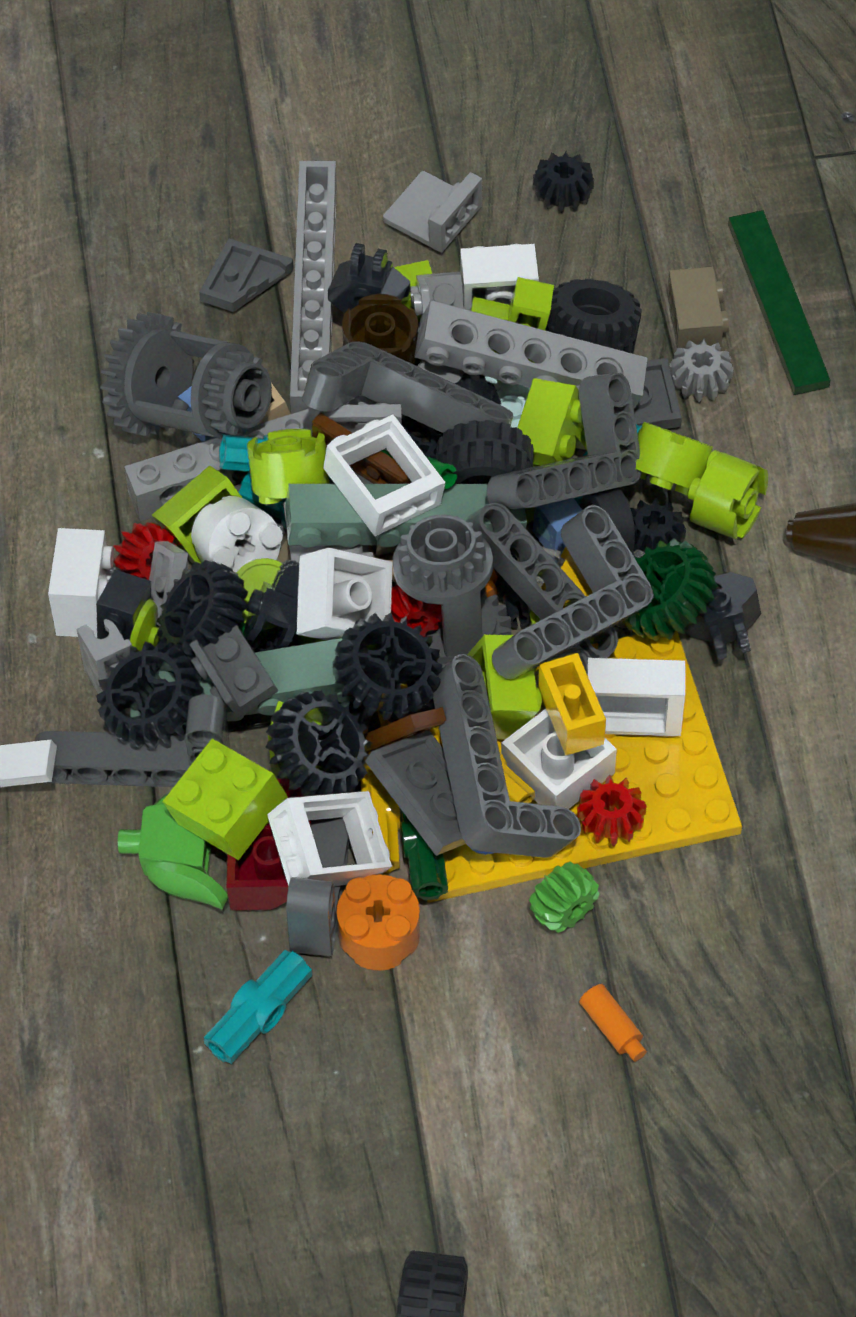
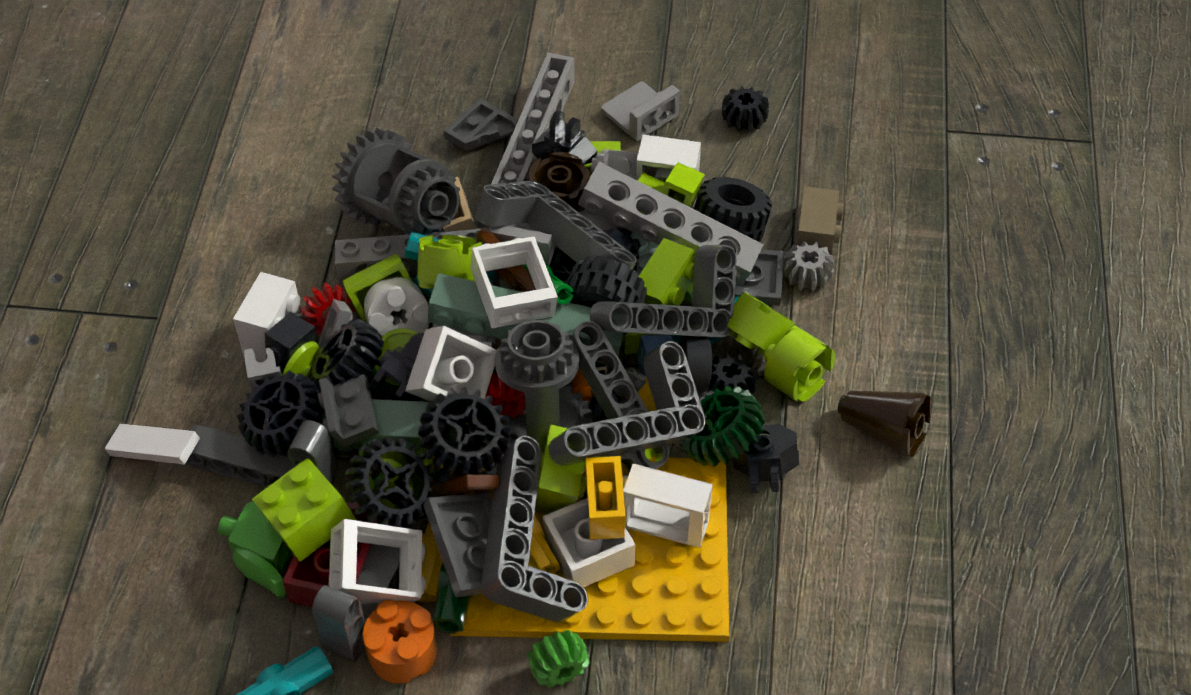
camera: 15 degrees right, 5 degrees down
red gear [577,775,647,847] -> none
dark green tile [728,210,831,395] -> none

